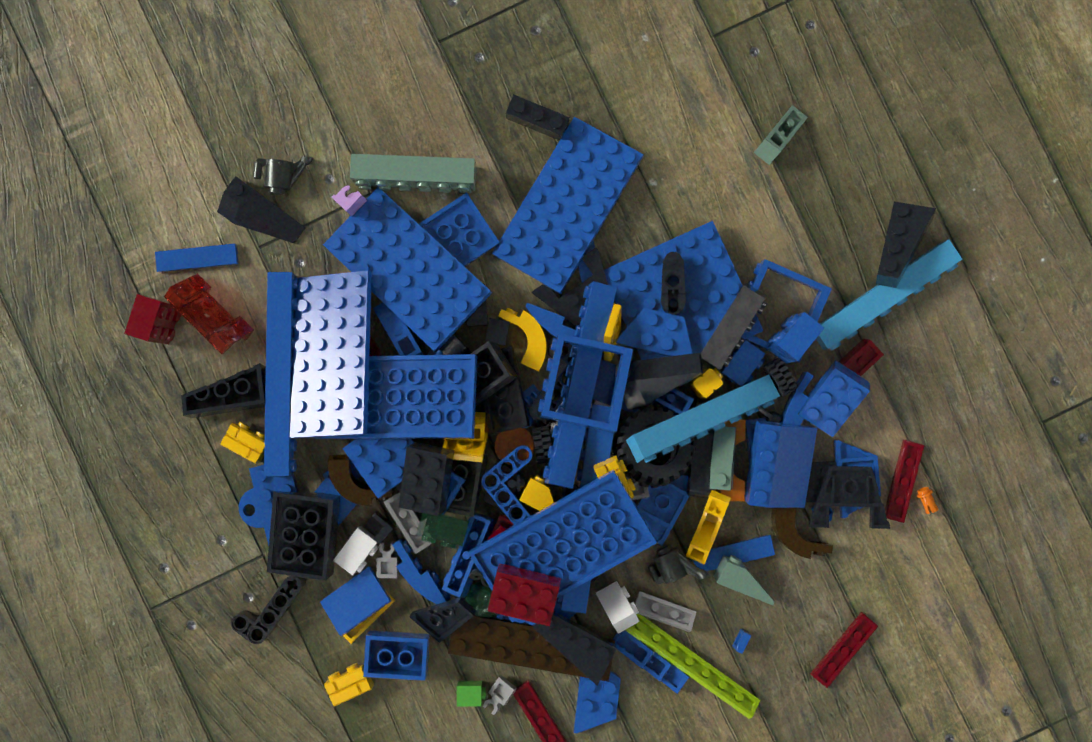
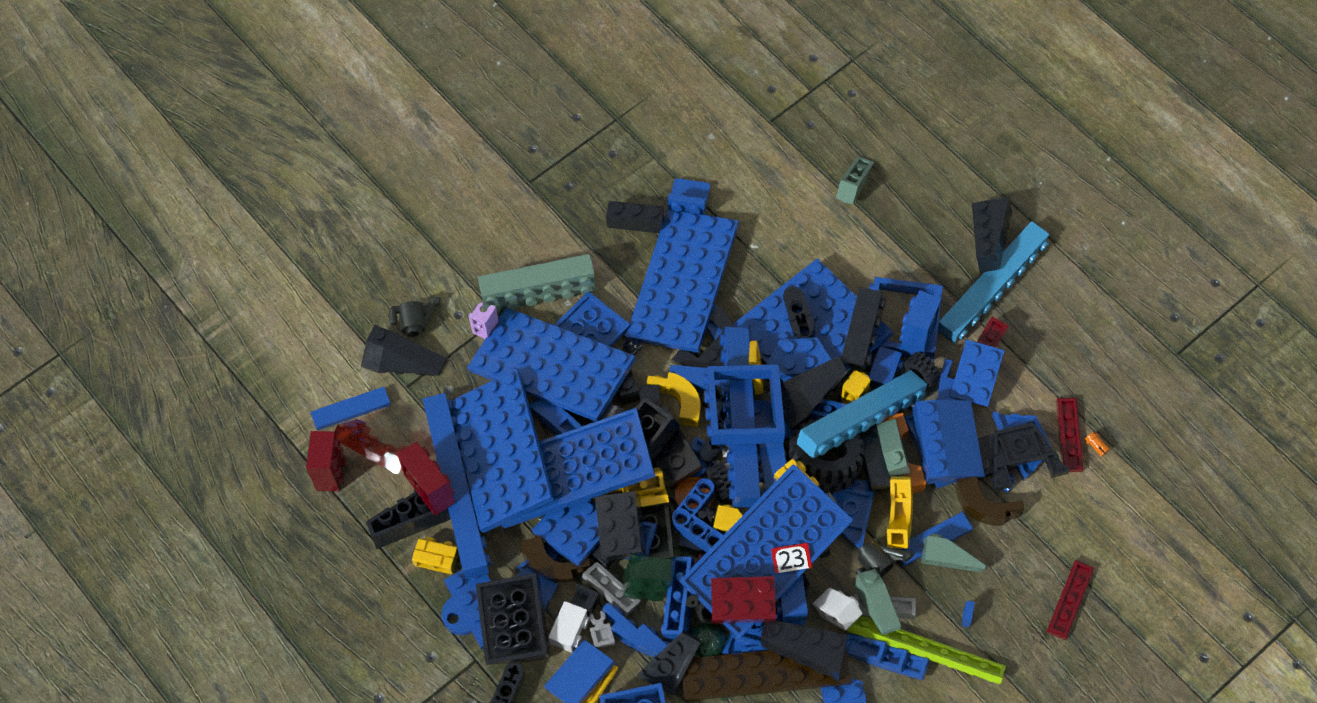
camera: 10 degrees left, 25 degrees down
none -> dark red brick [396,442,455,515]
none -> black plate [622,339,643,356]
none -> blue bracket [668,178,710,215]
none -> sticker [771,543,812,573]
none -> sand green slope [855,569,901,635]

